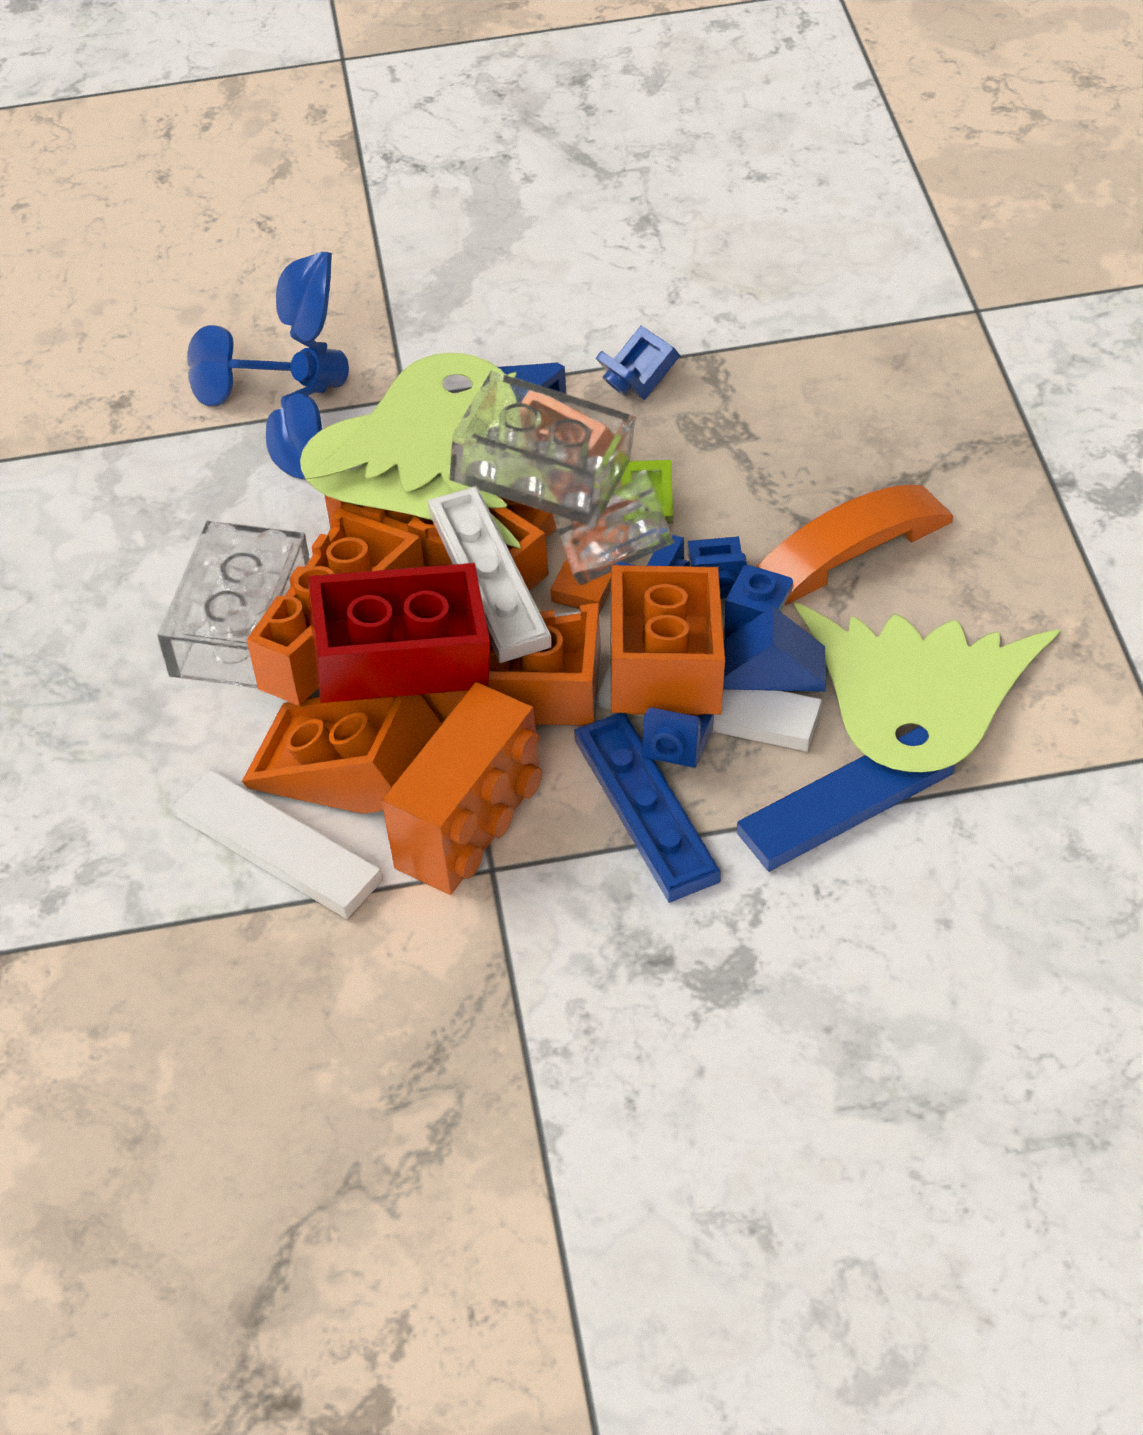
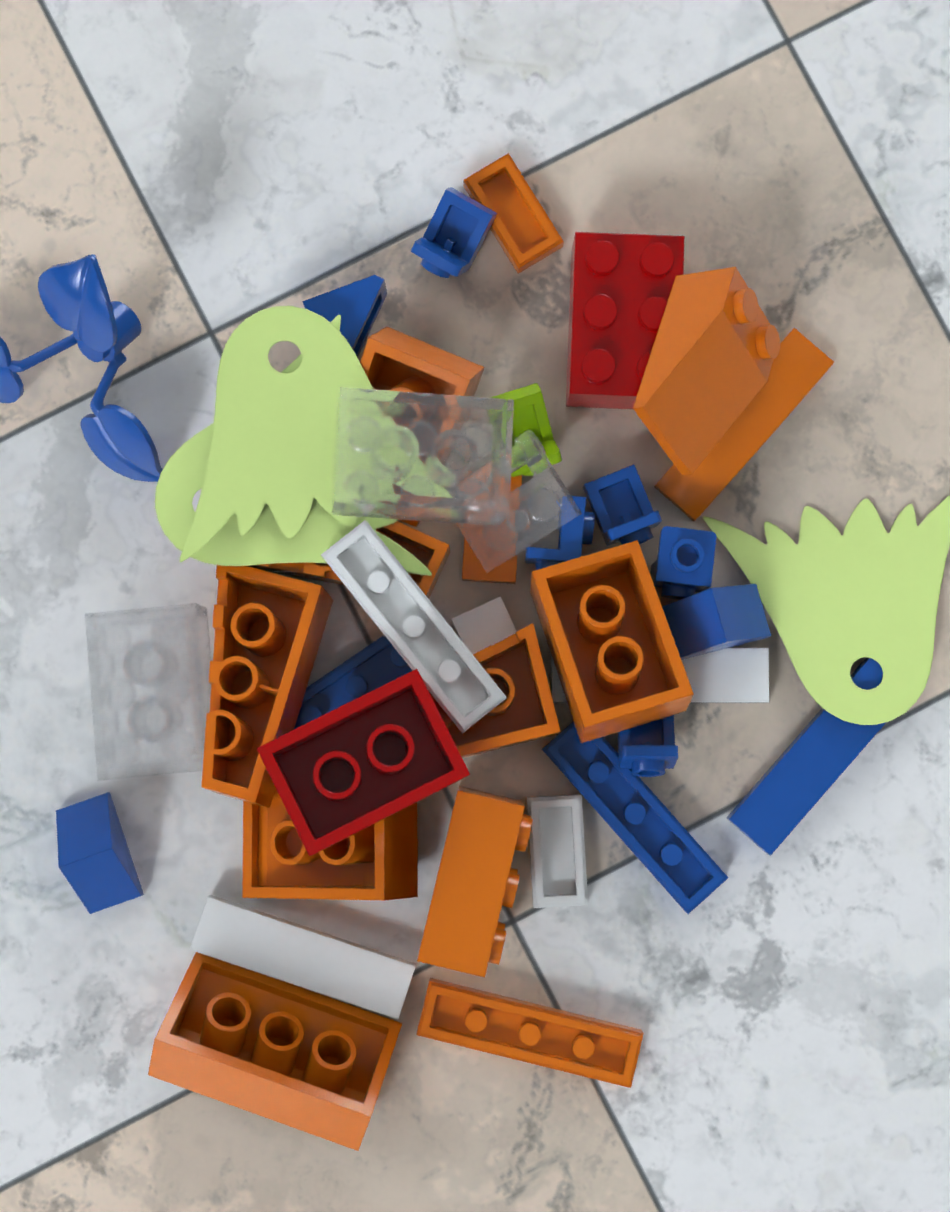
camera: 20 degrees left, 35 degrees up
none -> blue slope [56,792,144,914]
none -> orange slope [148,952,402,1151]
none -> orange tile [416,978,644,1088]
none -> orange tile [463,153,564,274]
none -> white tile [527,794,588,908]
none -> red brick [566,232,685,410]
none -> orange slope [633,267,780,475]

